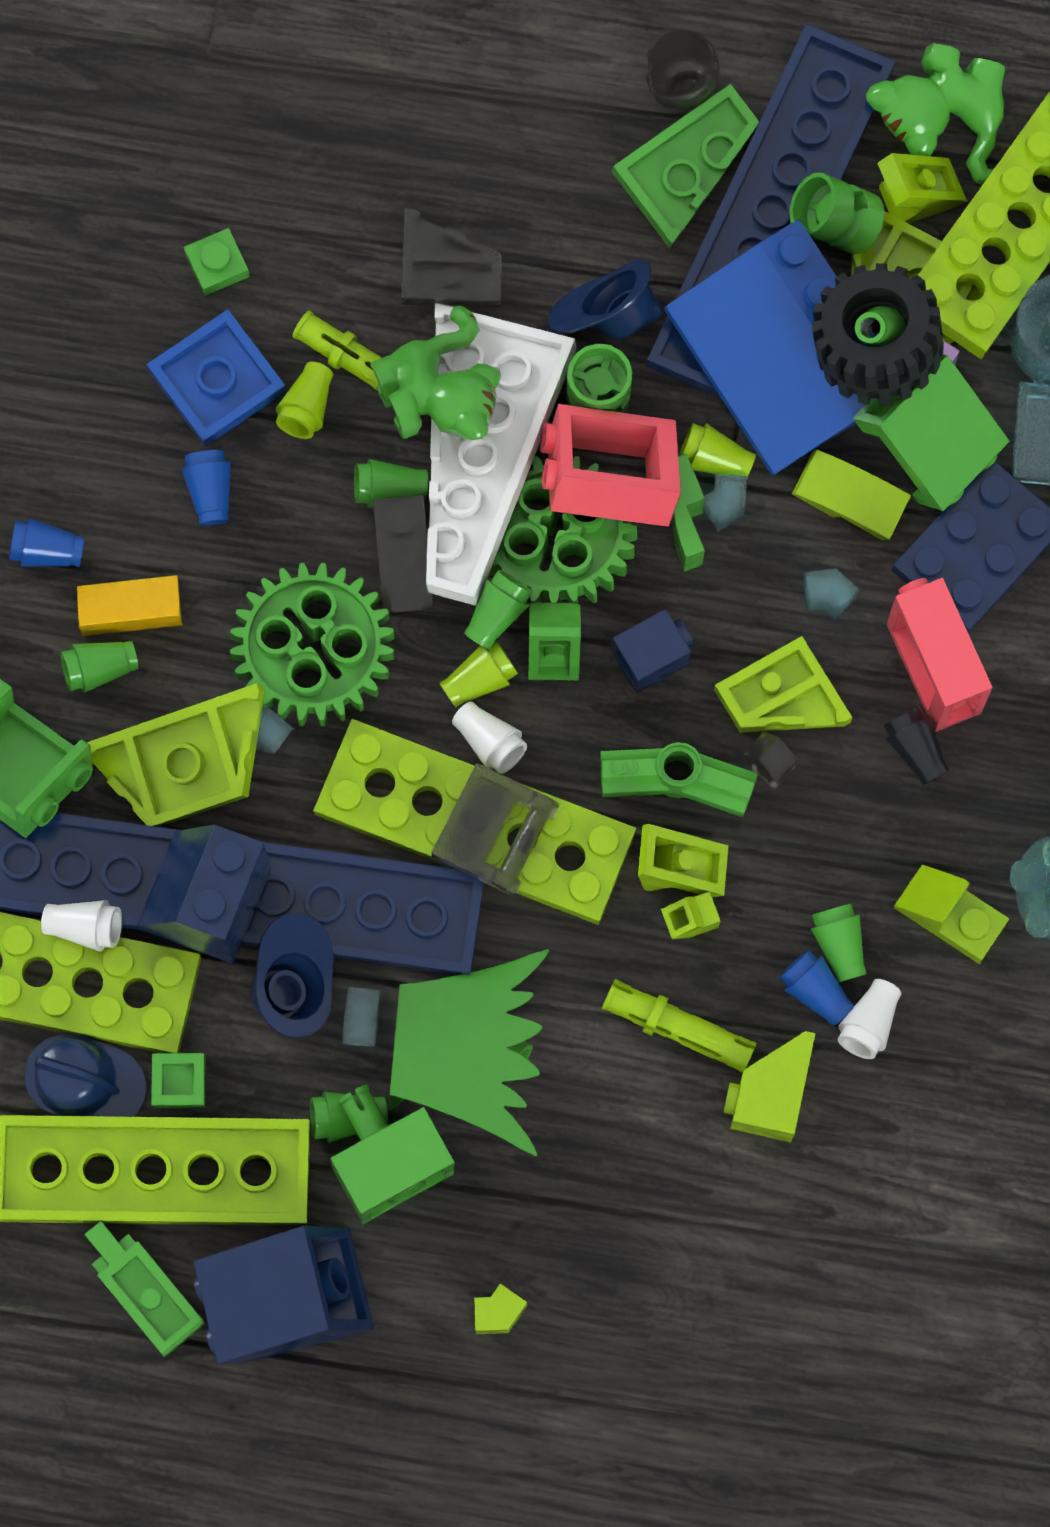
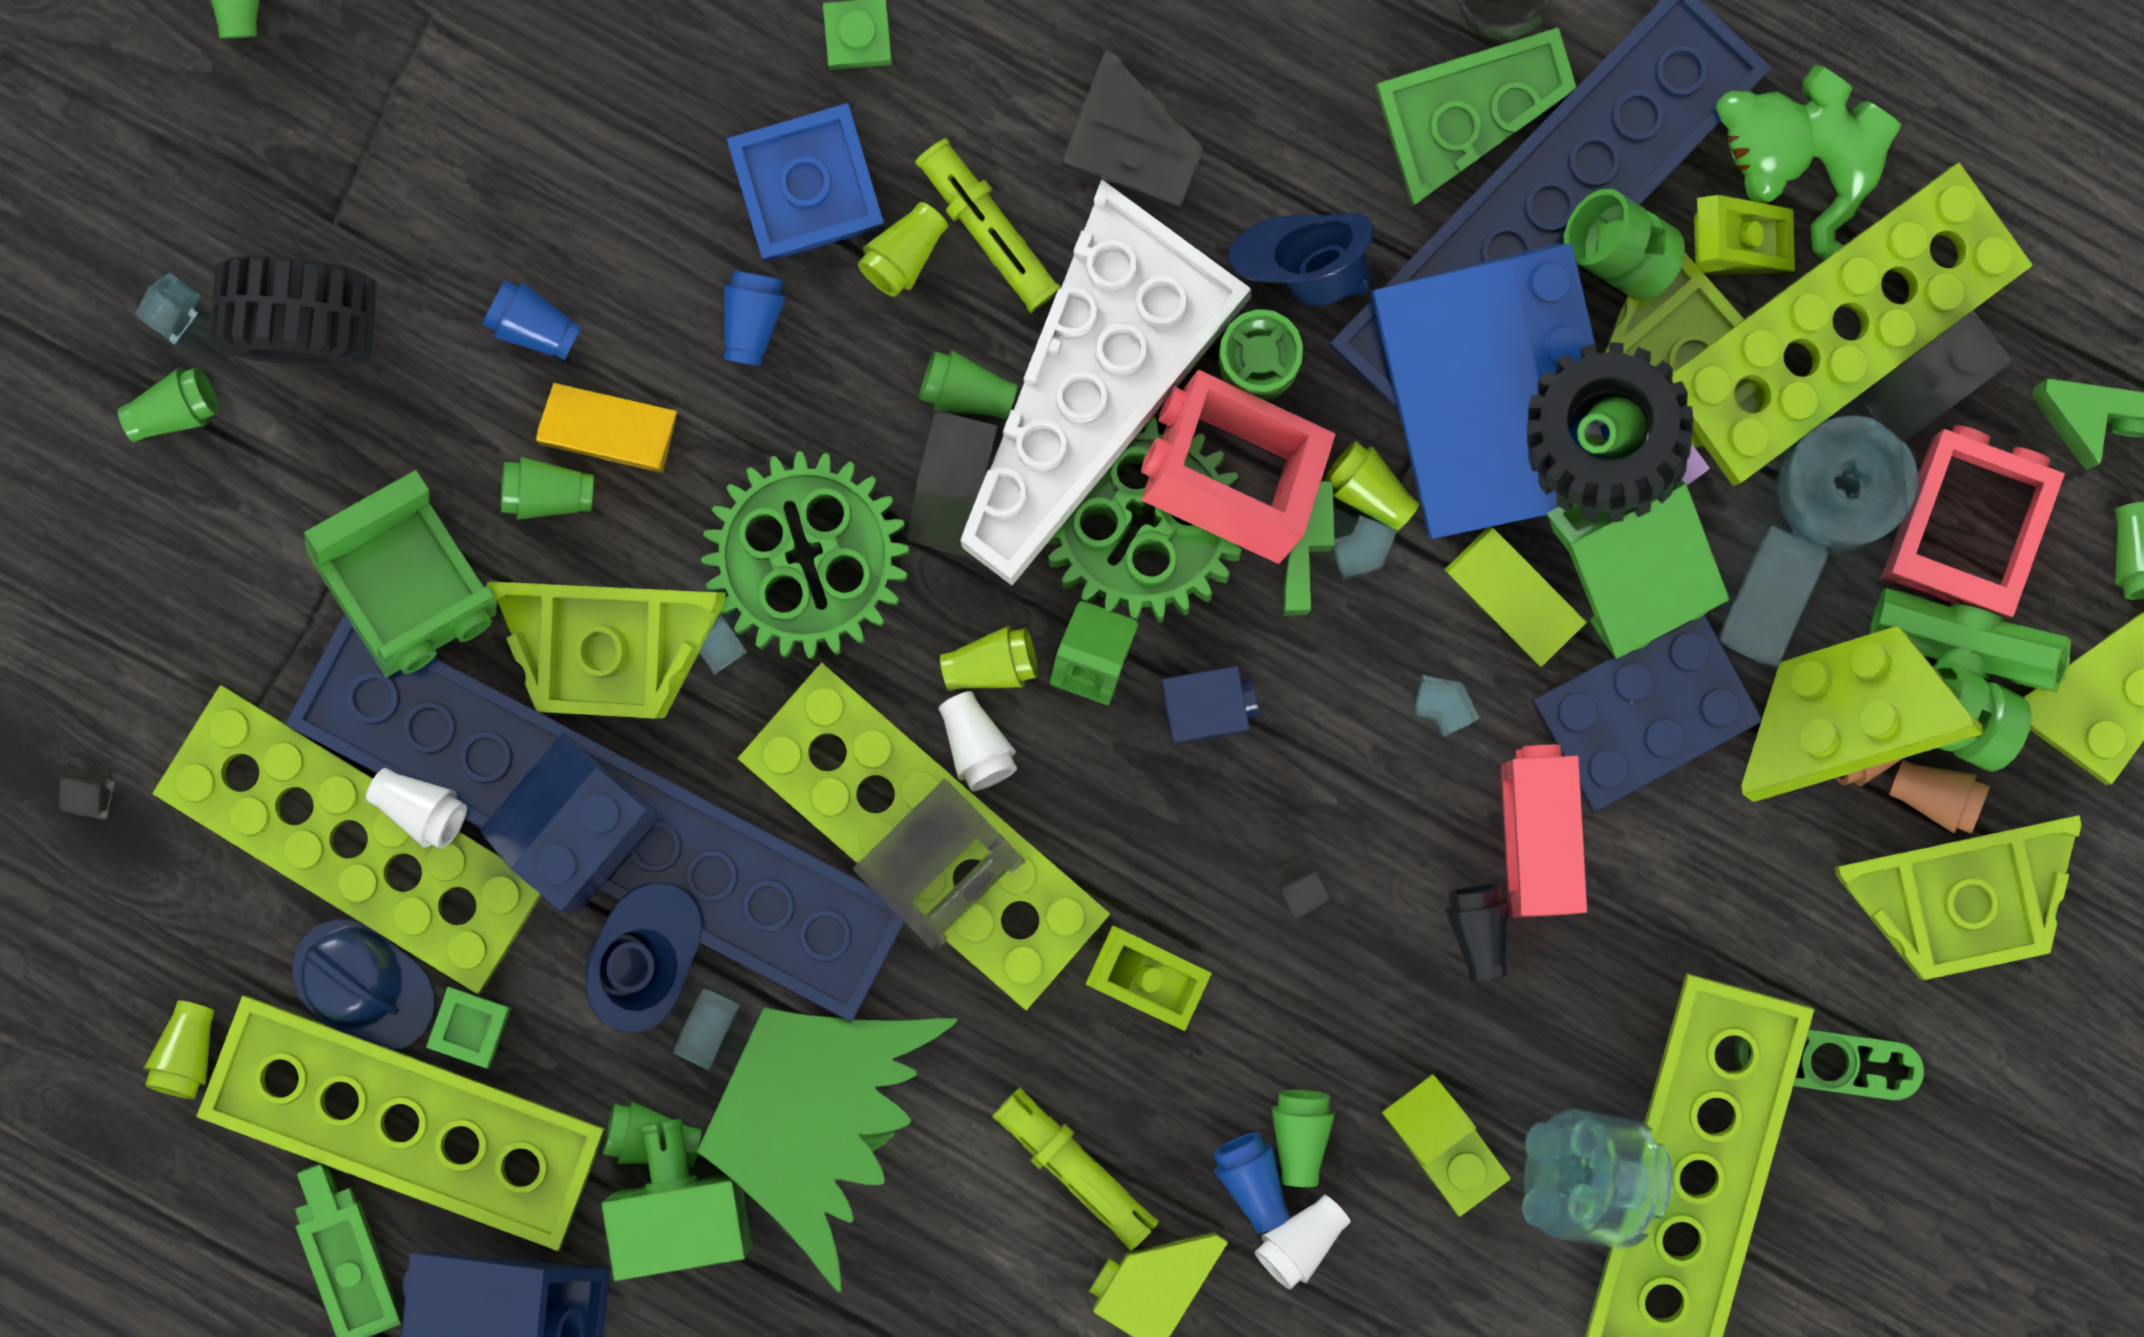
camera: 20 degrees right, 10 degrees up
bright green animal [370,305,501,440] -> none
bright green cone [464,570,532,649] -> none
bright green piece [600,742,758,817] -> none
lime piece [661,891,721,939] -> none
lime wing [714,636,853,733] -> none

